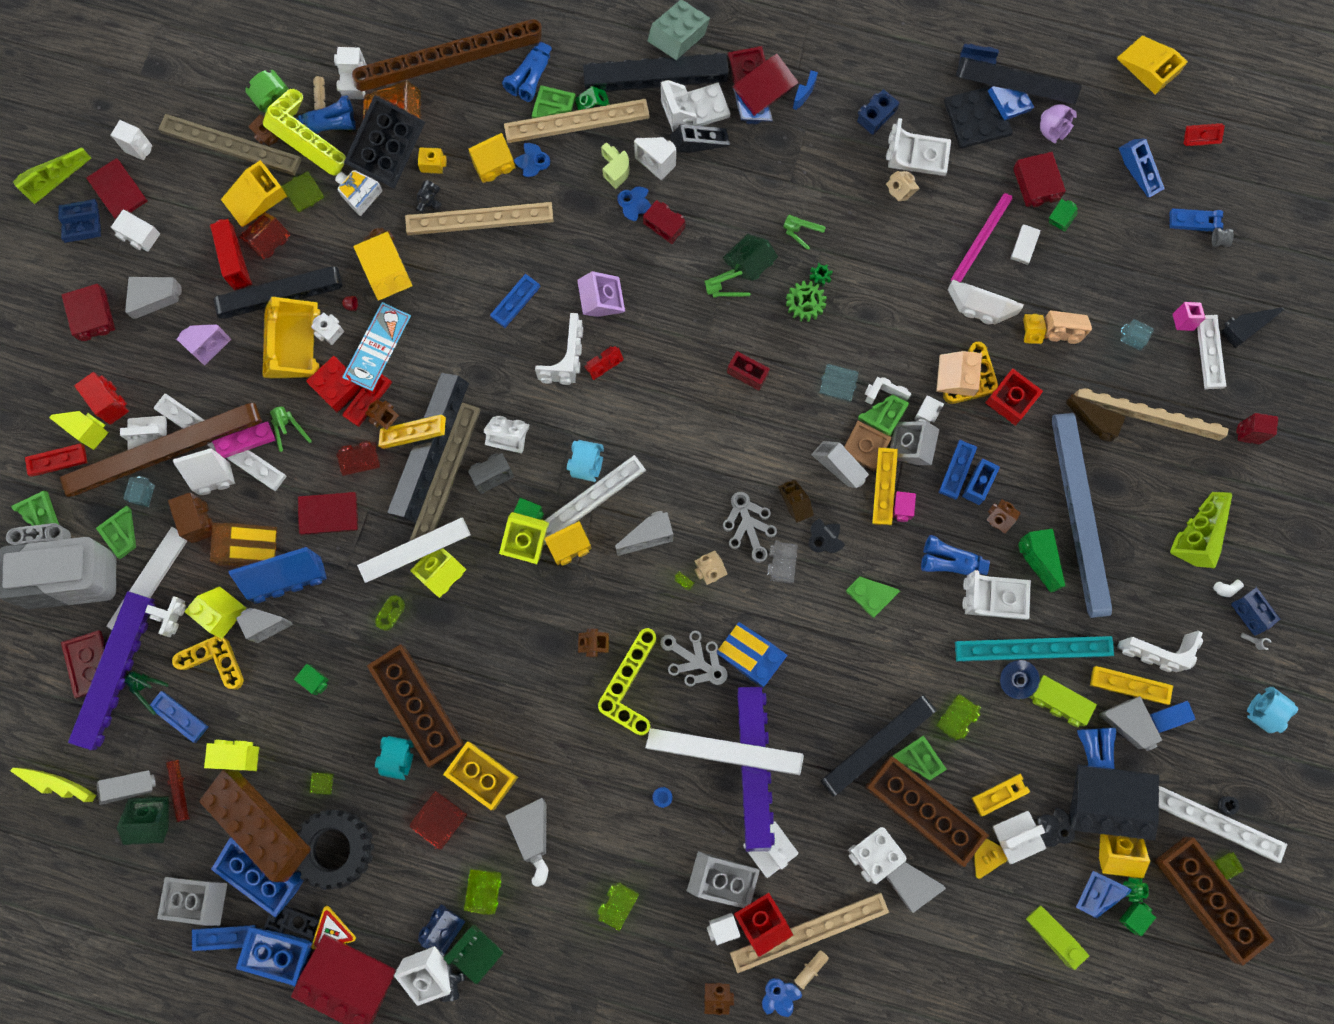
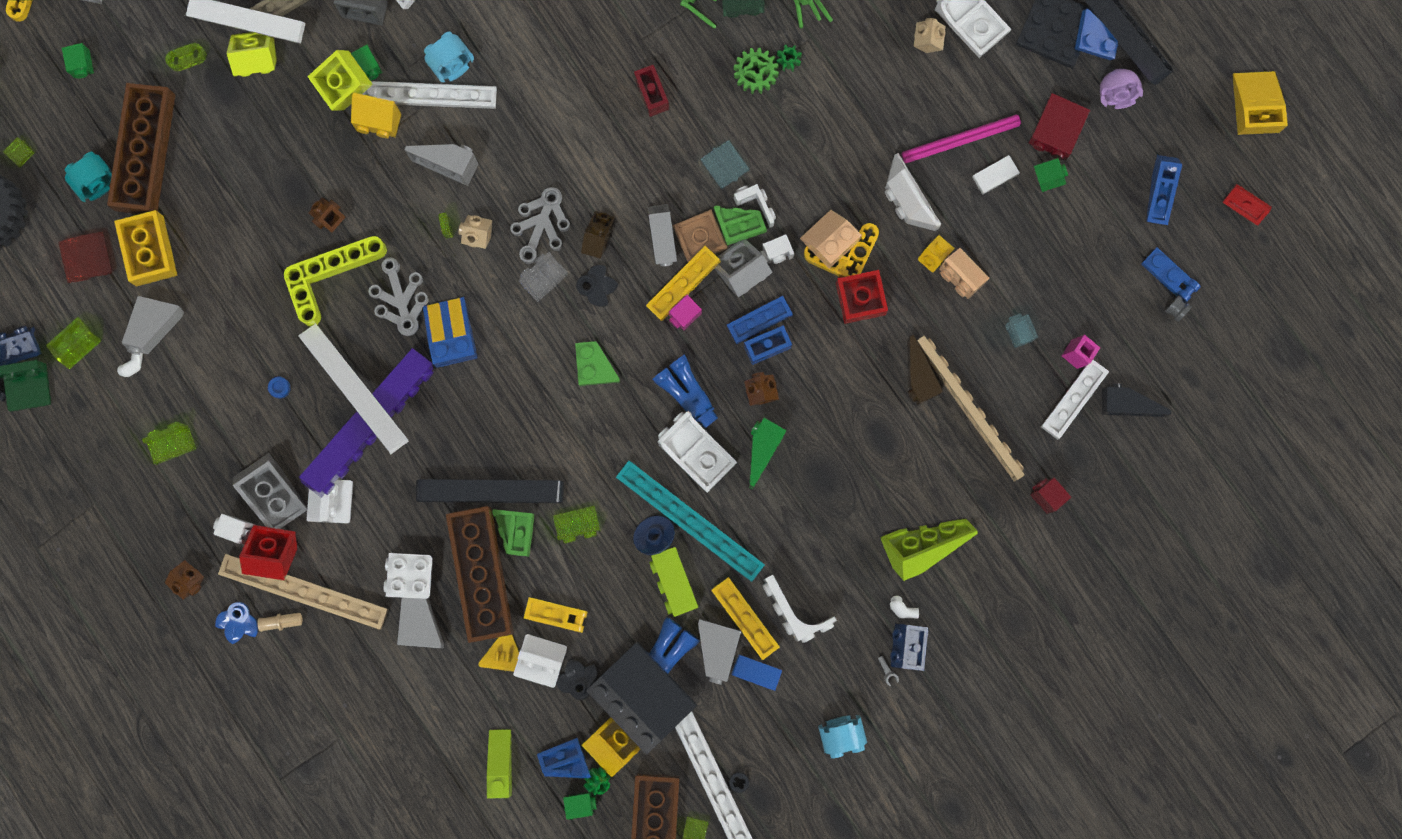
camera: 40 degrees right, 5 degrees up
sand blue beam [1052,413,1112,618] -> none

